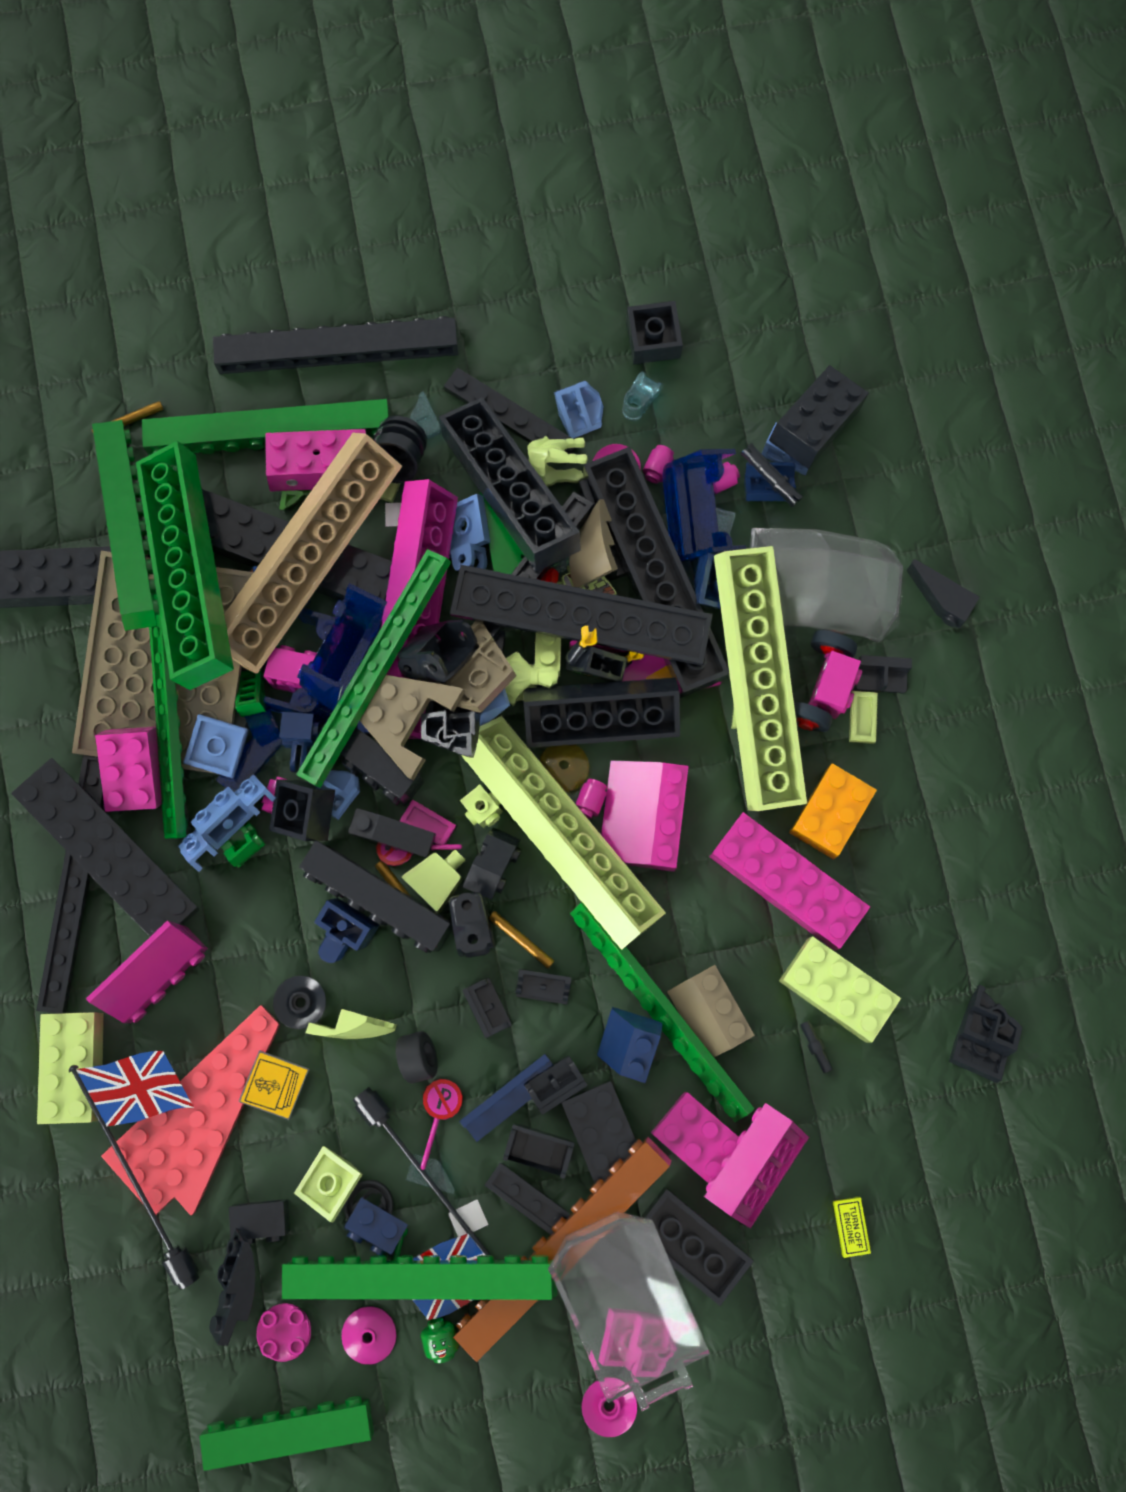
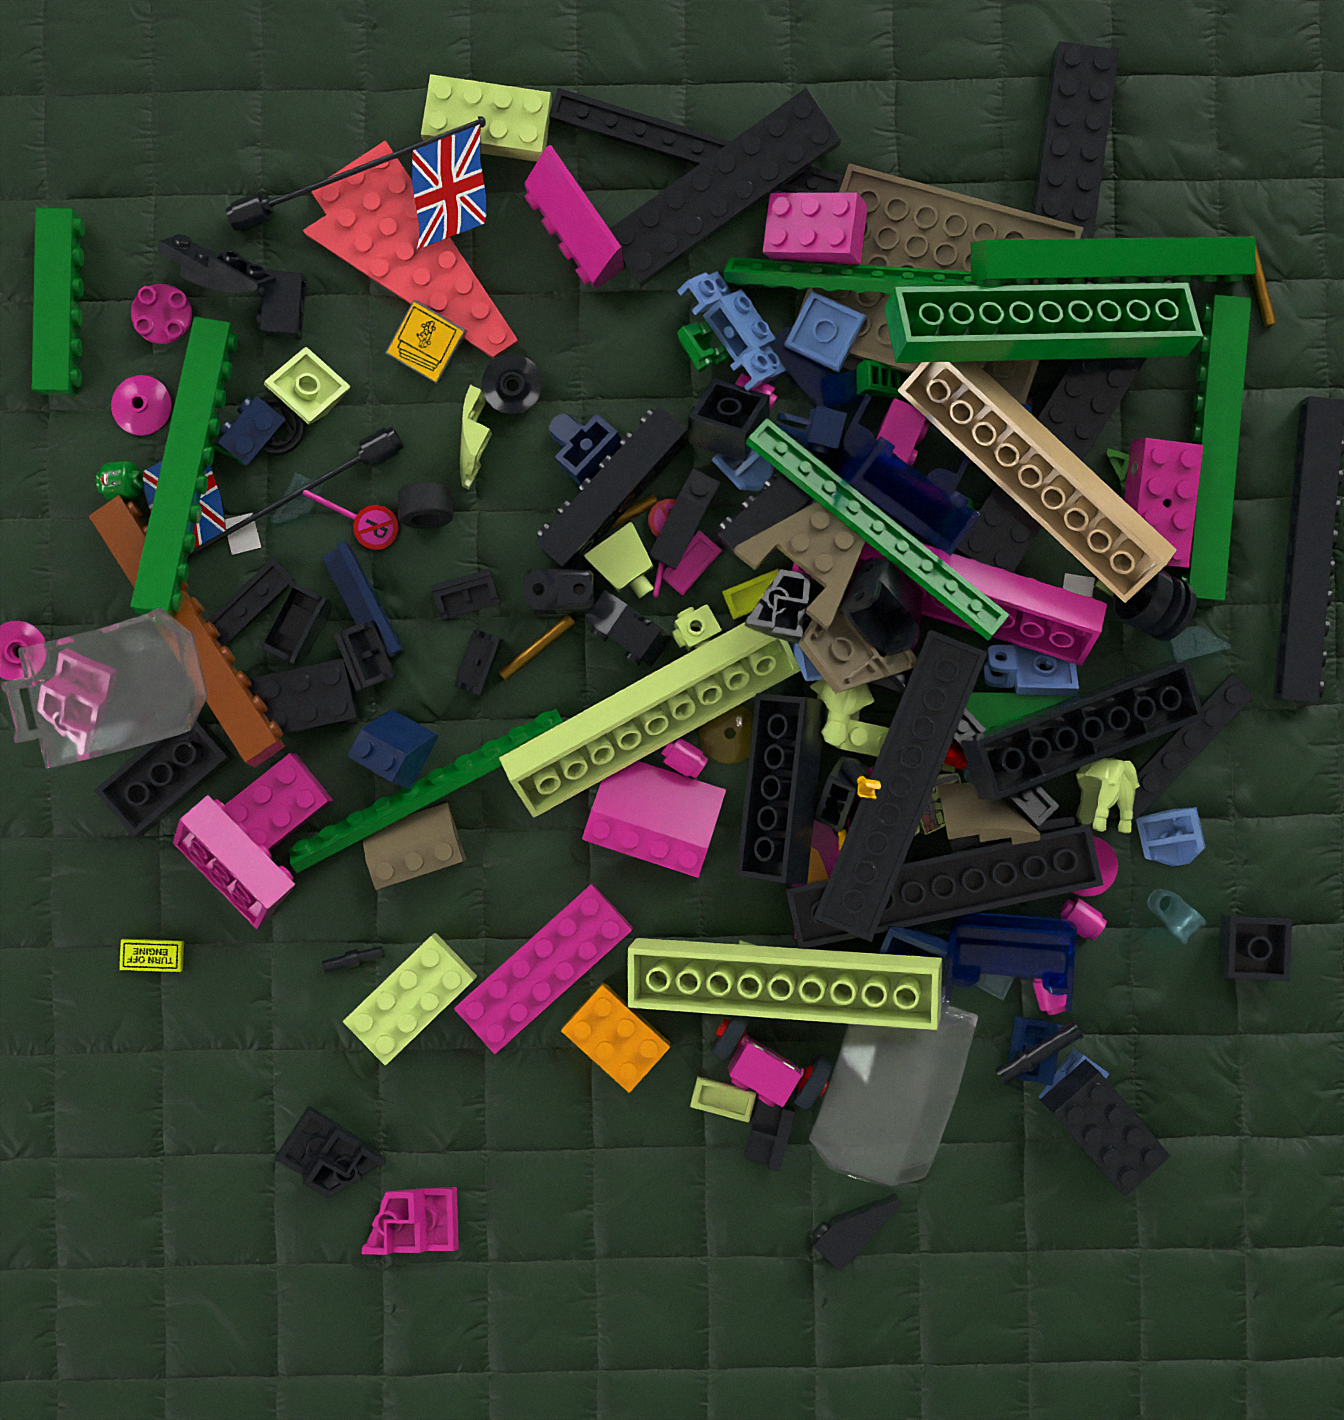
camera: 100 degrees right, 10 degrees up
none -> dark pink slope [362,1187,459,1255]
none -> neon yellow tile [722,569,779,620]

